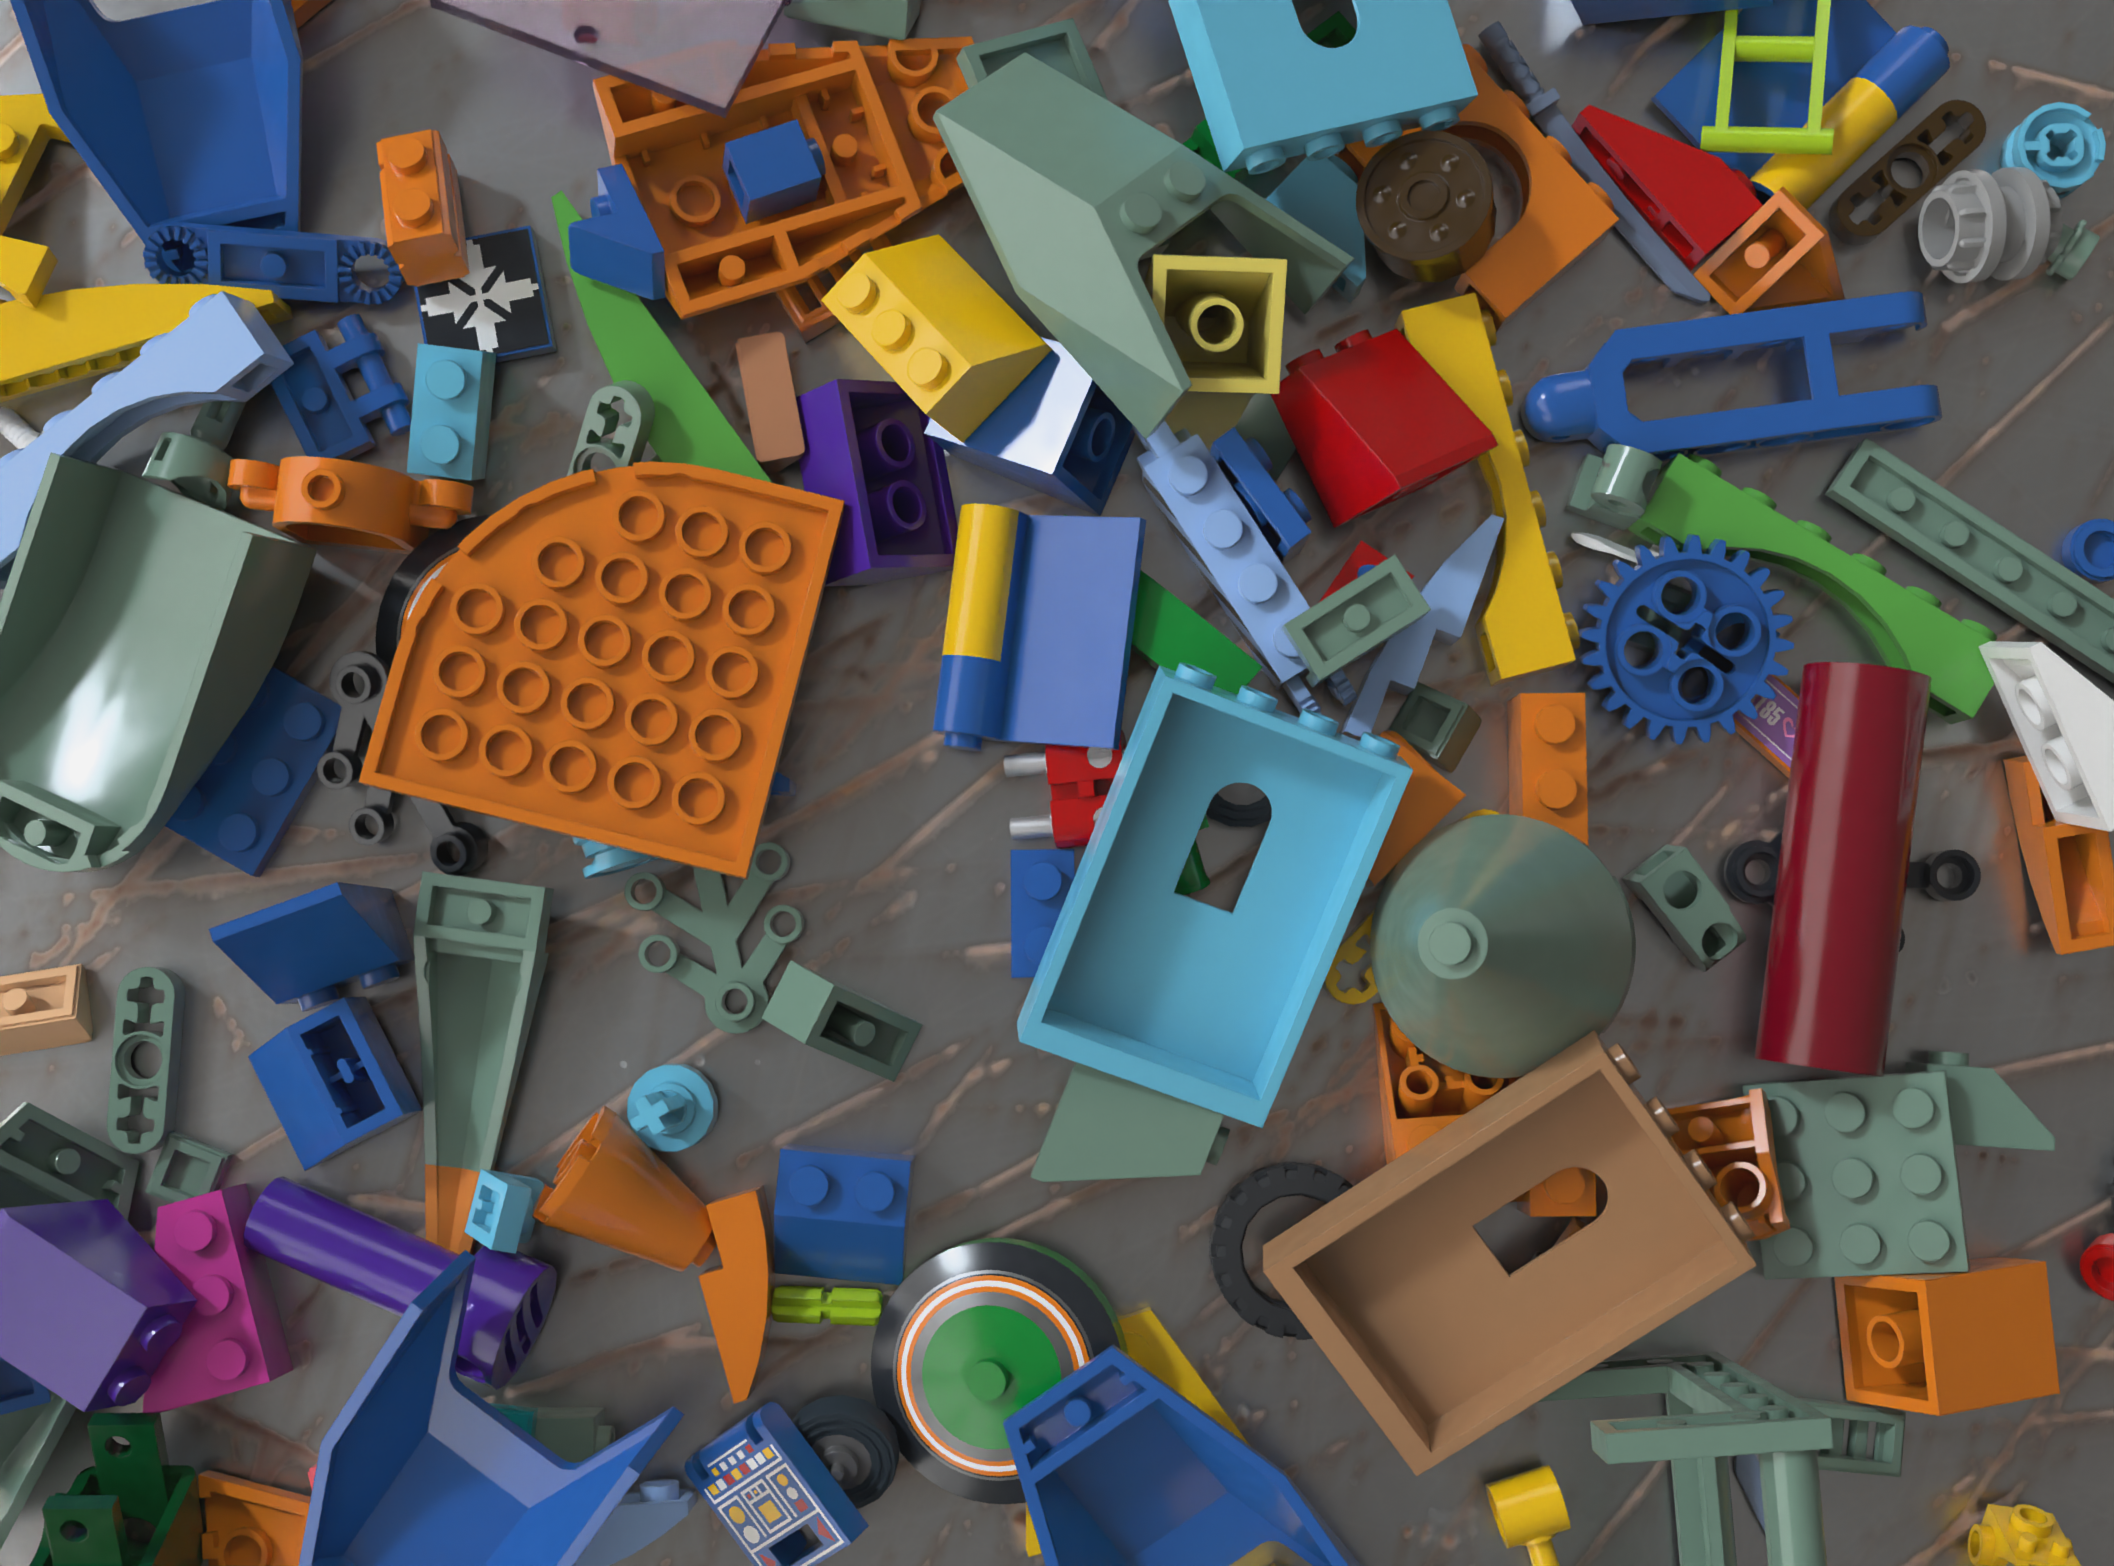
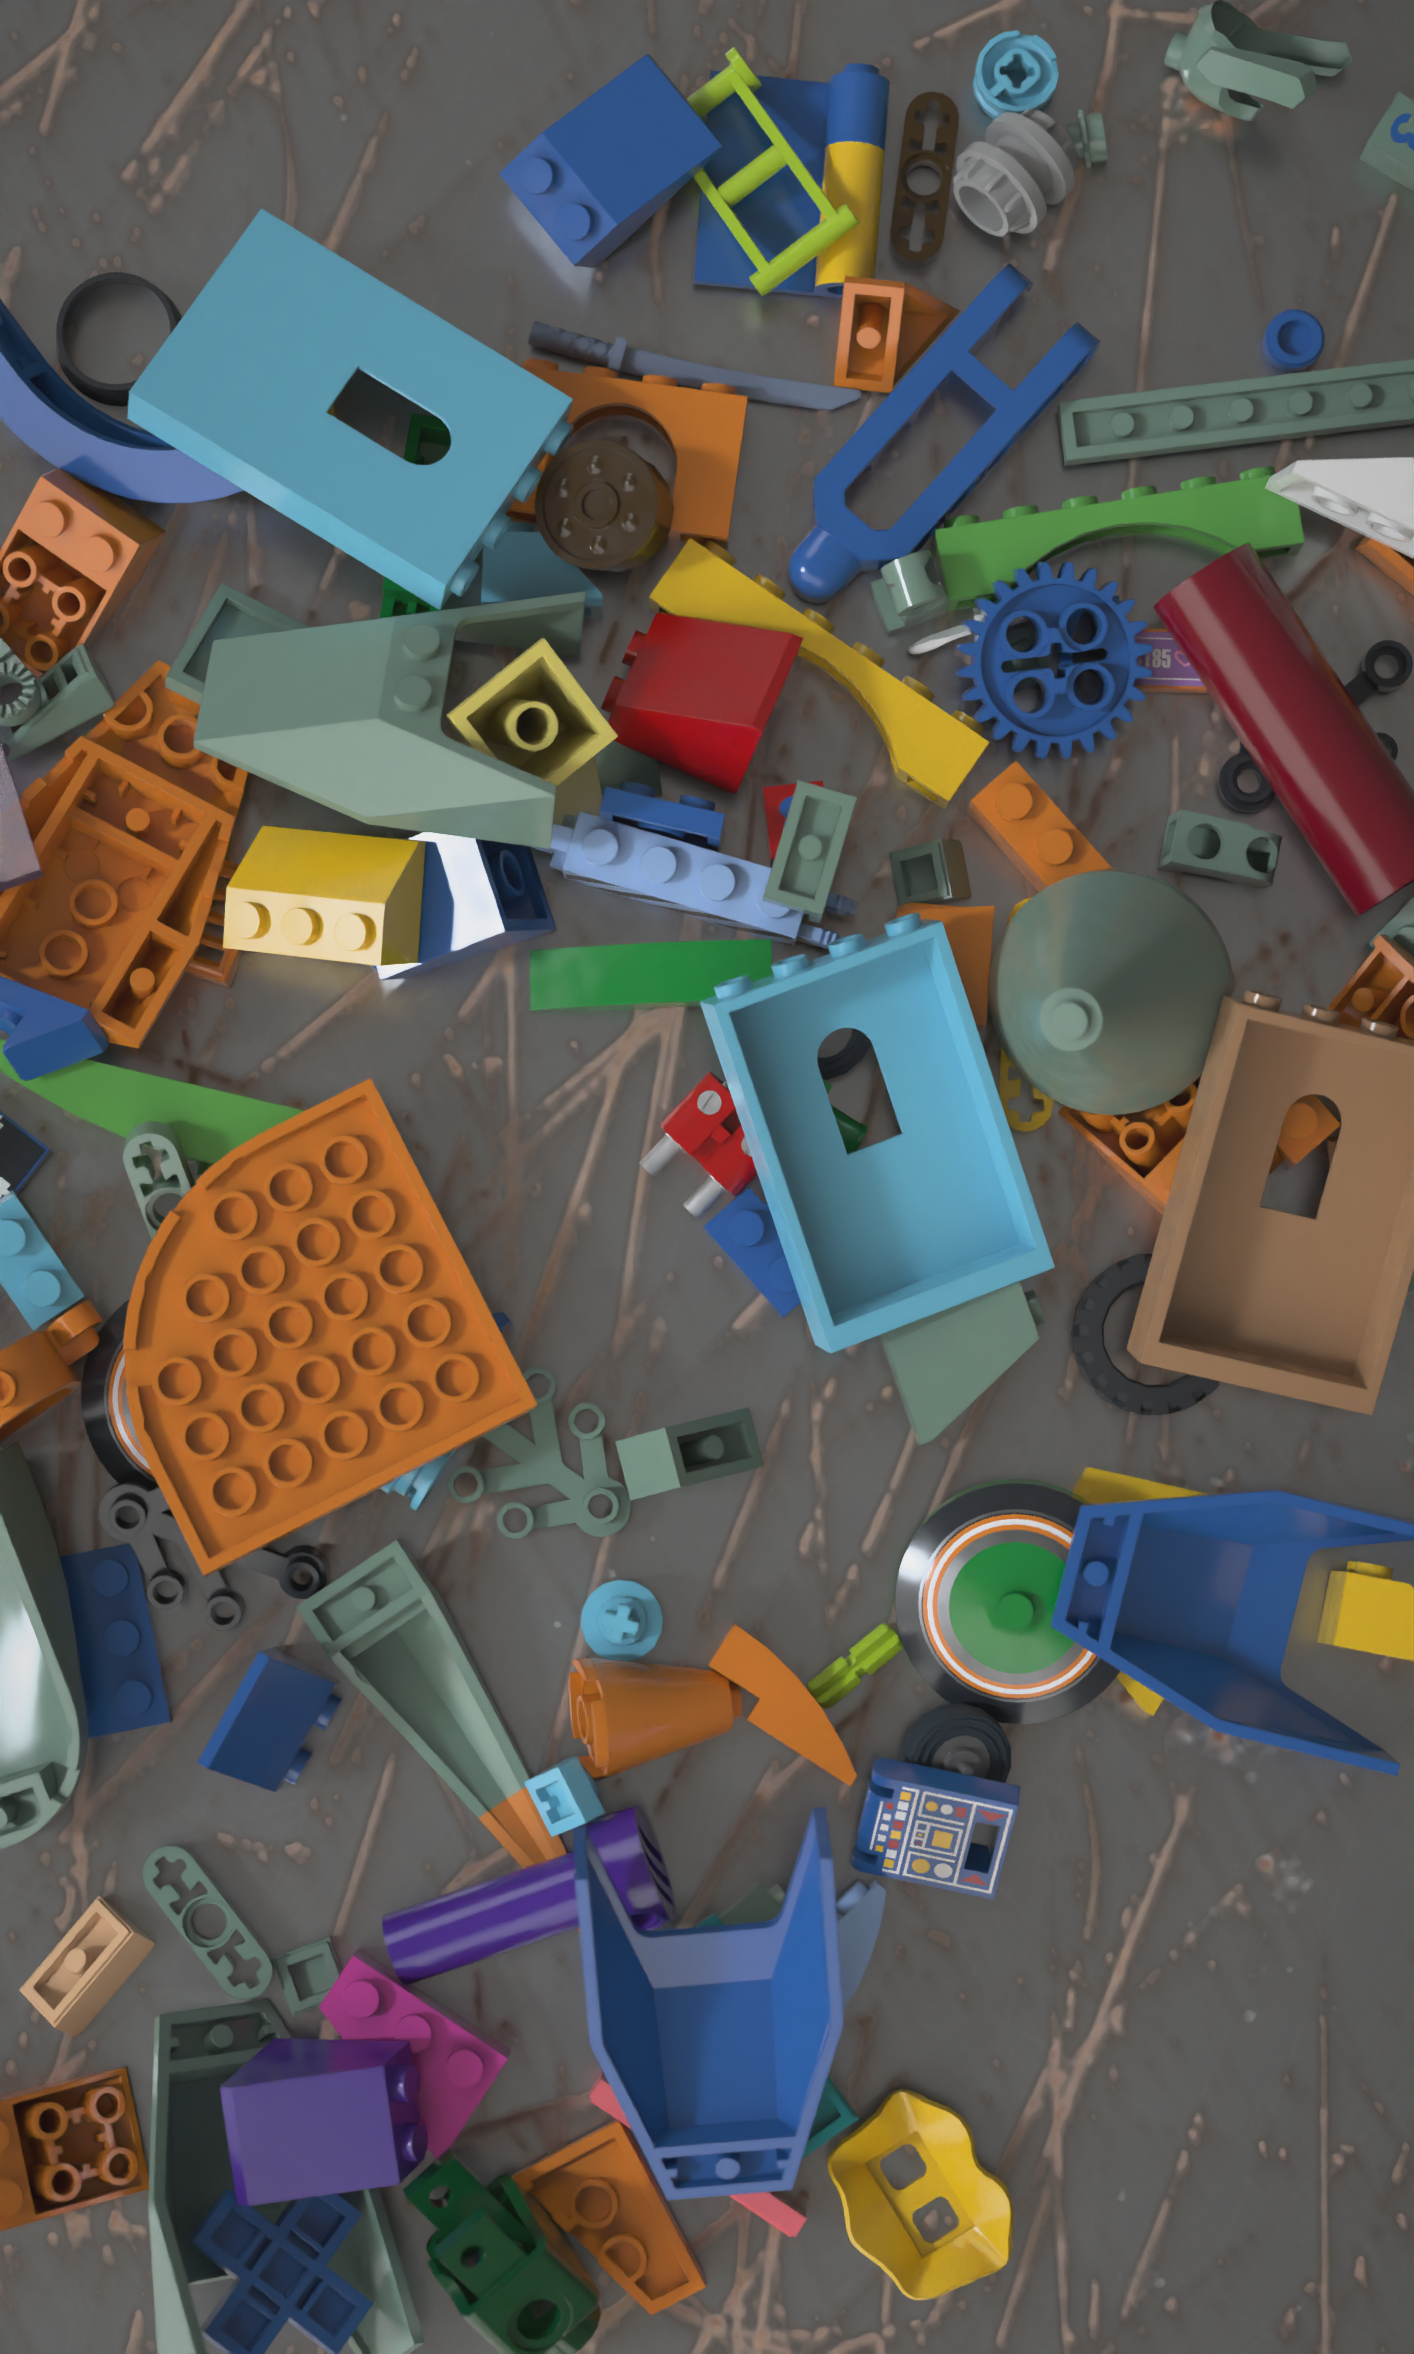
camera: 45 degrees left, 0 degrees up
blue slope [248,997,422,1171] -> none
blue brick [722,119,826,224] -> none
nougat slope [735,331,805,475] -> none
blue slope [774,1144,915,1285] -> none
dark purple slope [796,379,958,586] -> none
door [932,503,1146,751] -> none
light blue slope [1339,514,1504,741] -> none
red slope [1572,104,1763,272] -> none

